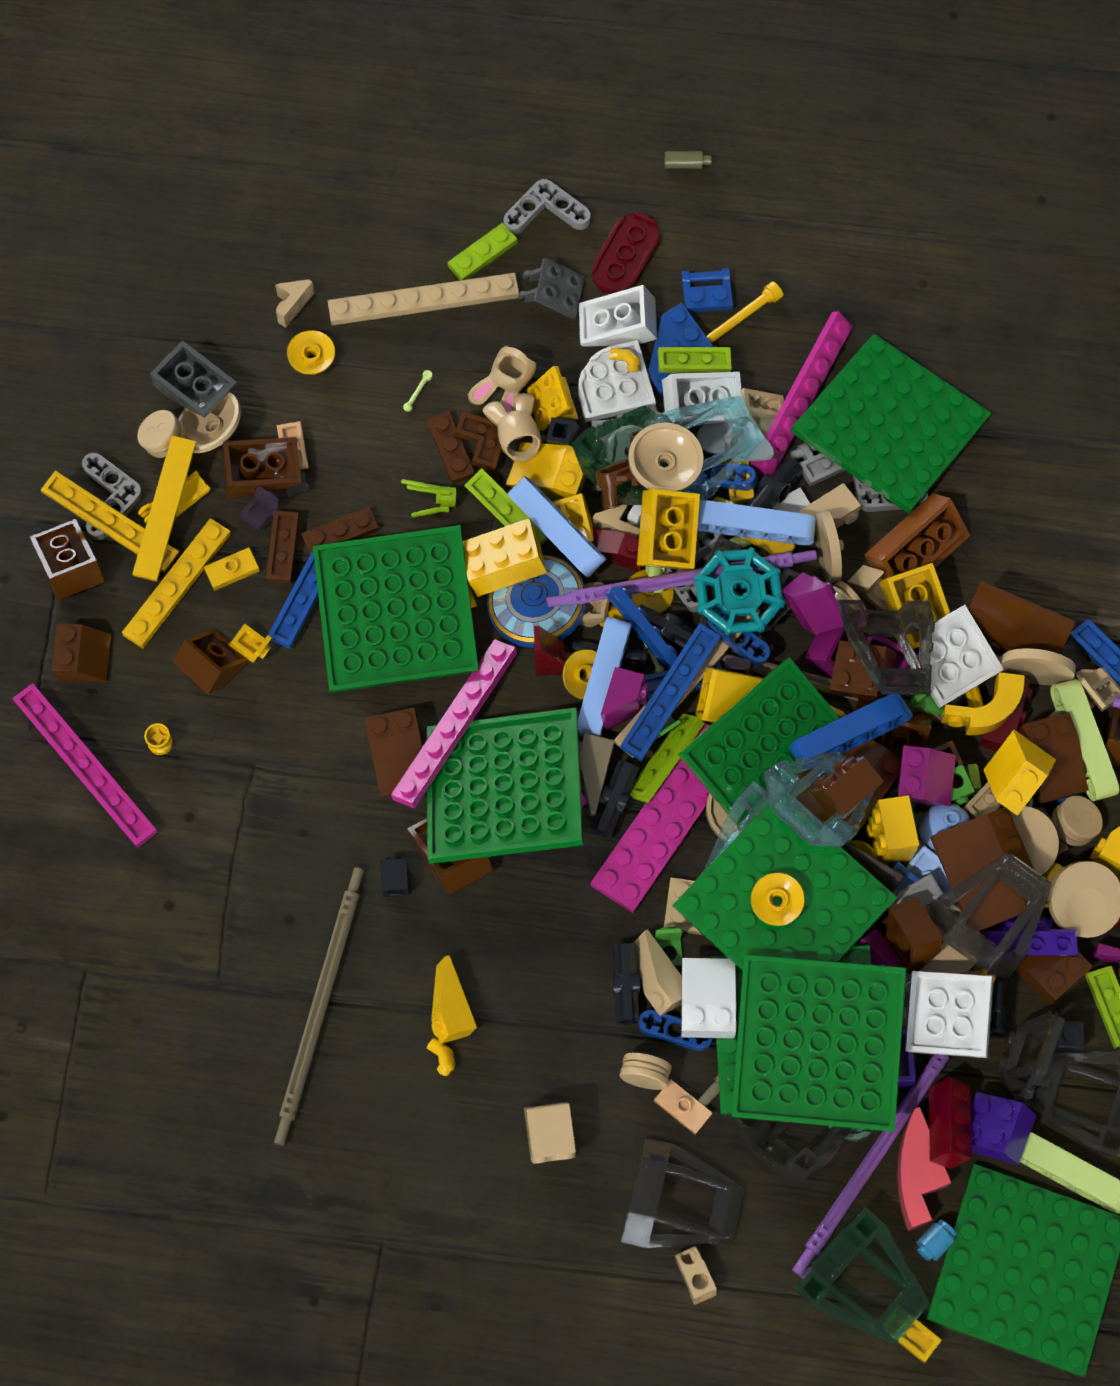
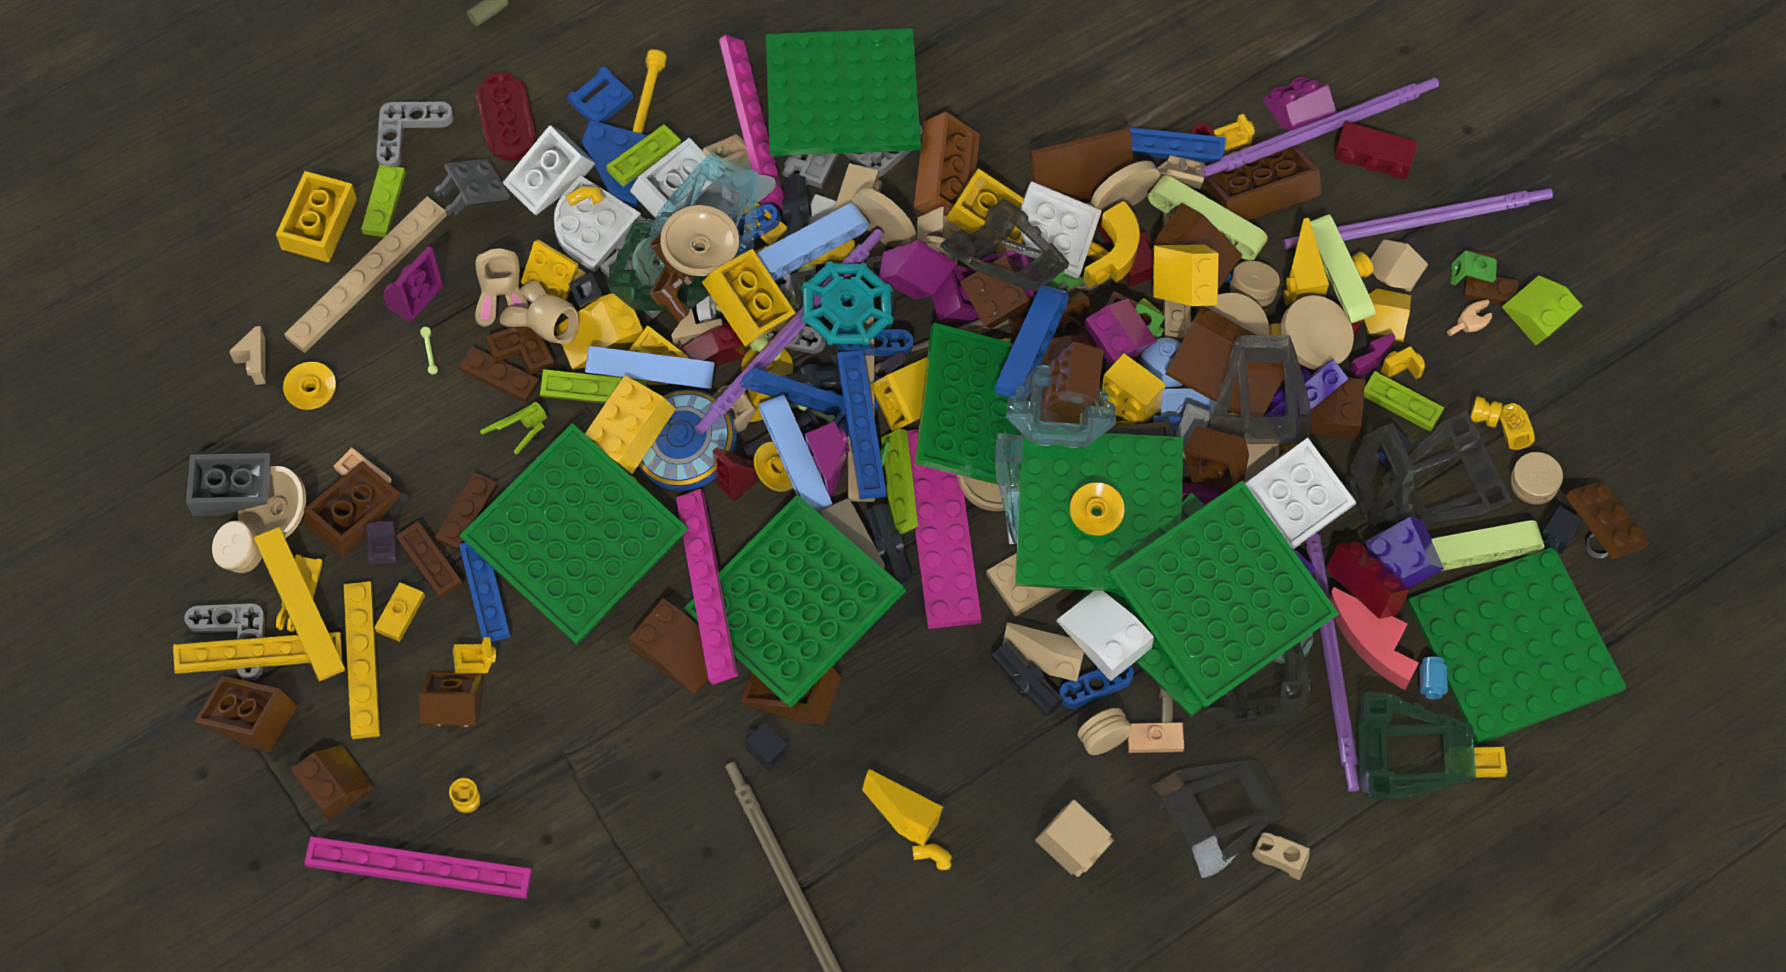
camera: 40 degrees left, 5 degrees down
bright green bracket [654,927,682,966] -> none
none -> yellow brick [276,171,357,263]
none -> magenta slope [383,246,443,323]

